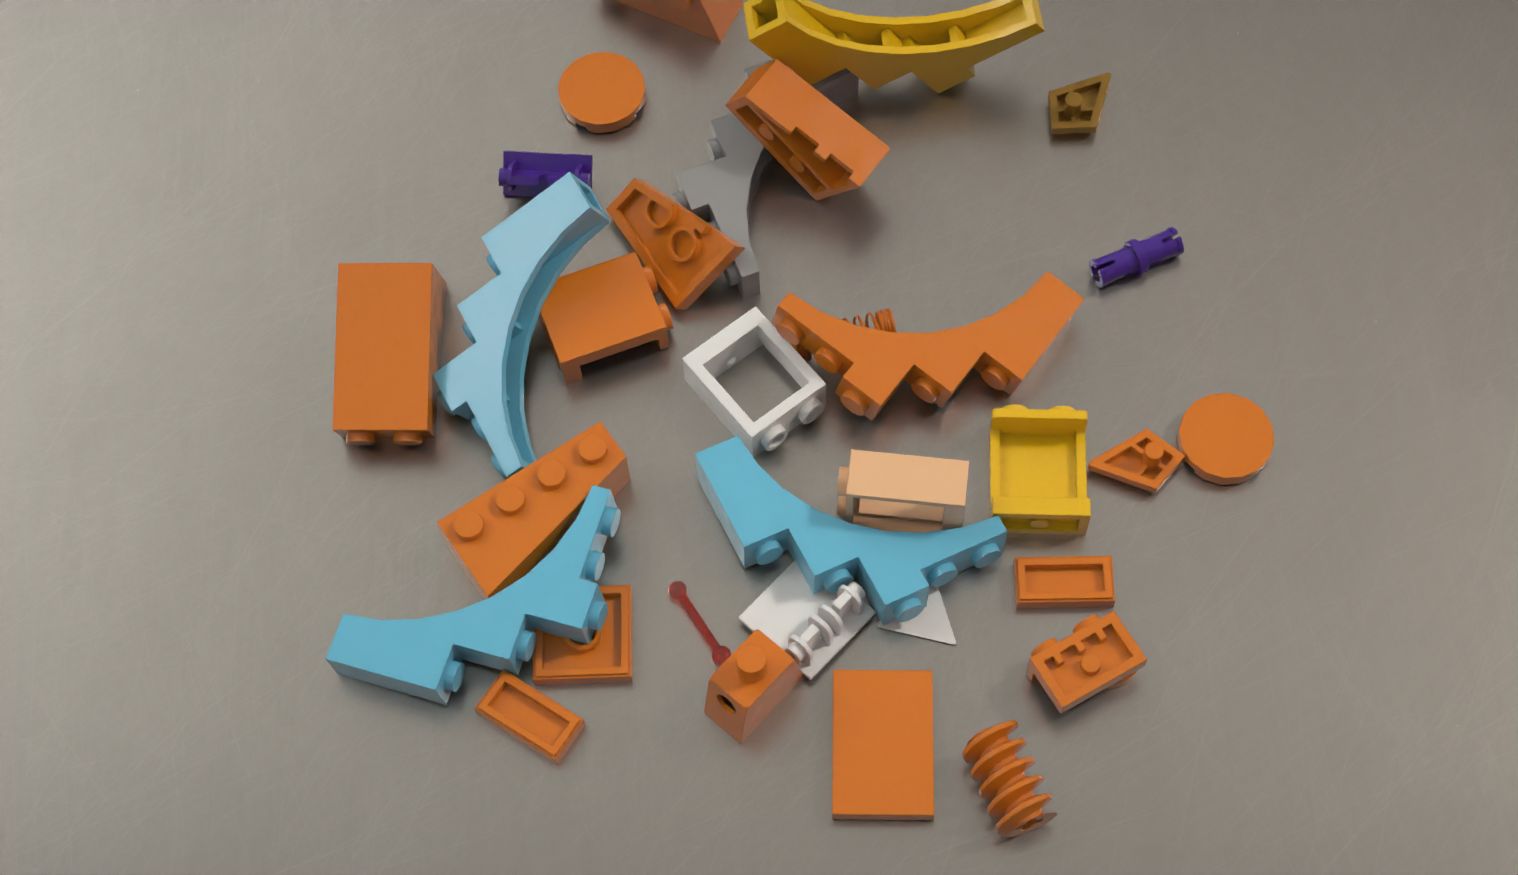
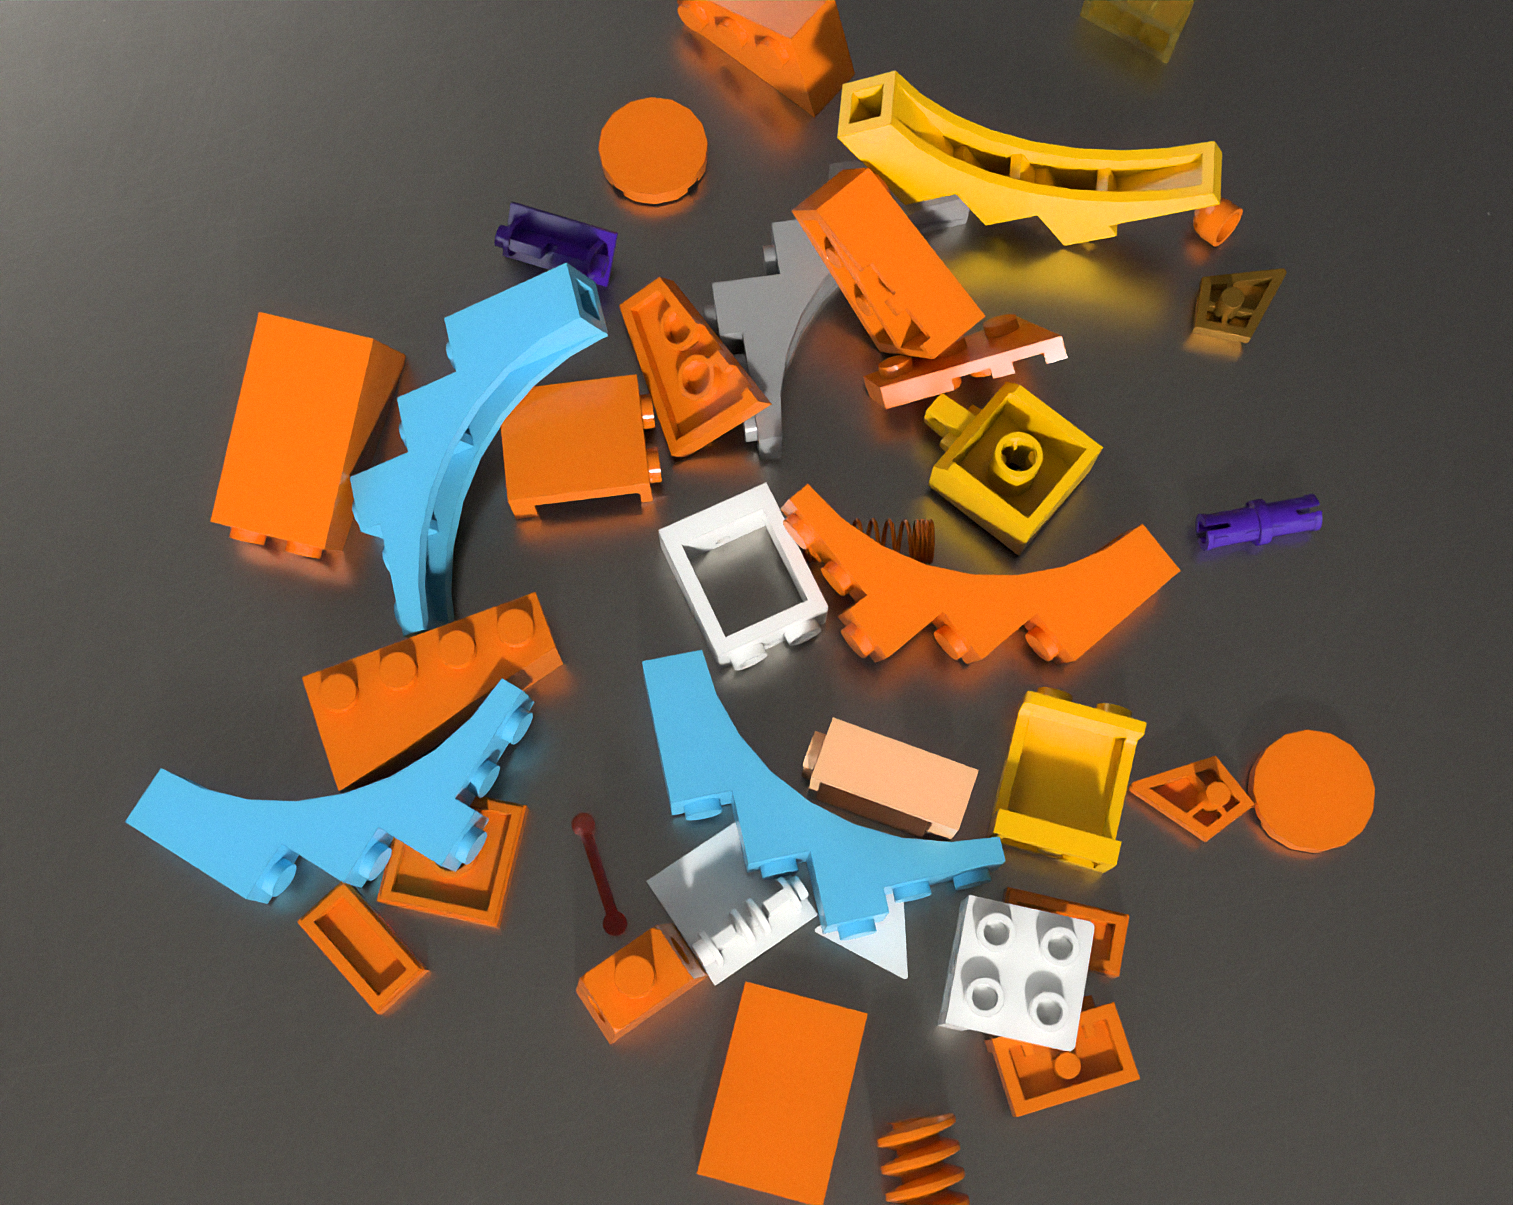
camera: 10 degrees right, 10 degrees up
none -> orange wing [863,314,1067,409]
none -> yellow hinge [924,382,1103,556]
none -> white bracket [938,895,1095,1051]
none -> orange hinge [1193,197,1243,247]

